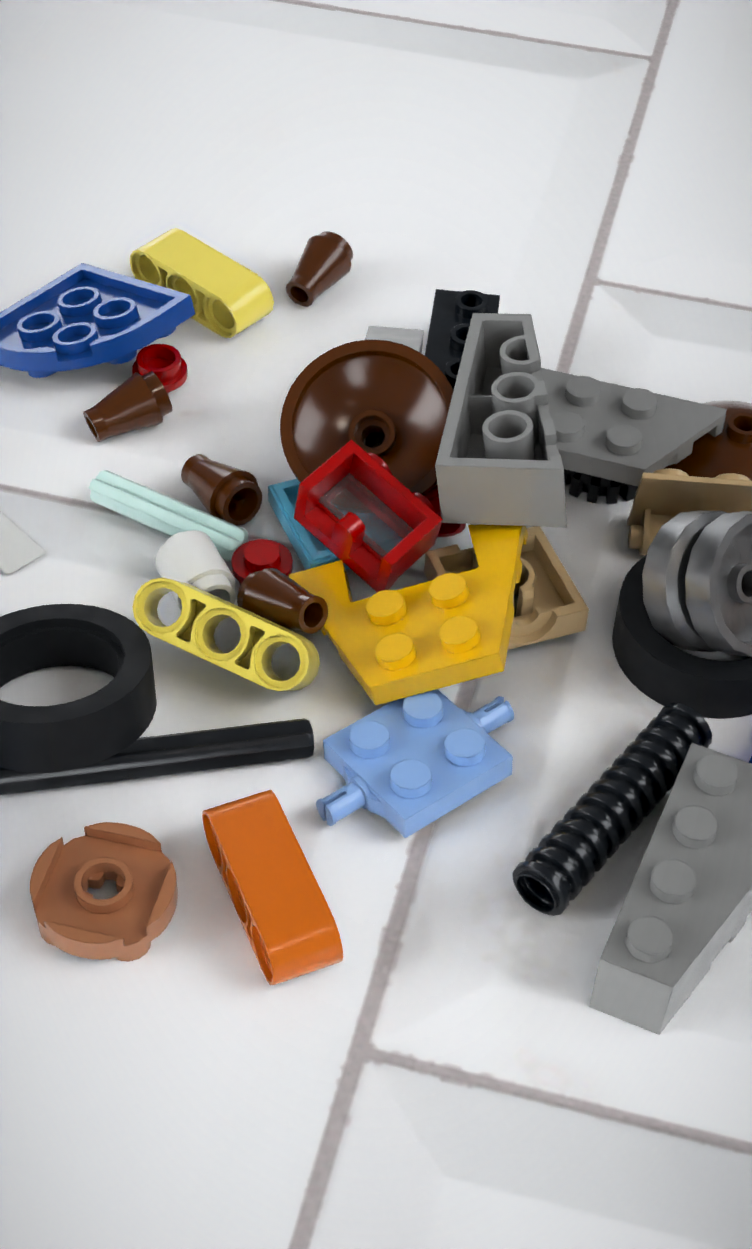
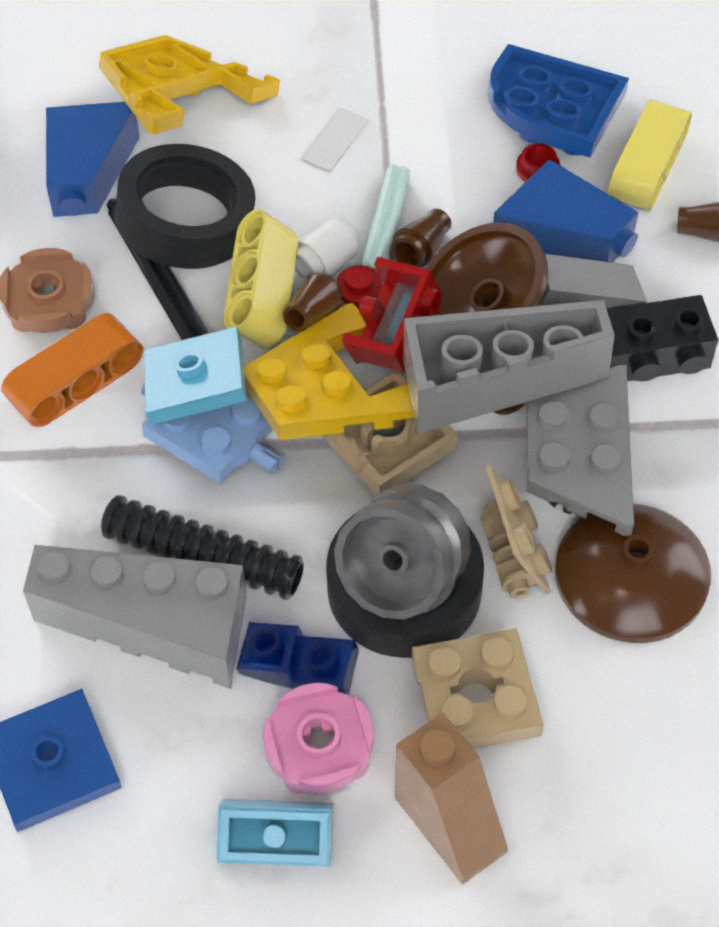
camera: 75 degrees right, 10 degrees up
reddish brown cone [83,371,173,442] -> none
none -> medium azure plate [144,326,247,425]
none -> blue slope [493,159,638,263]

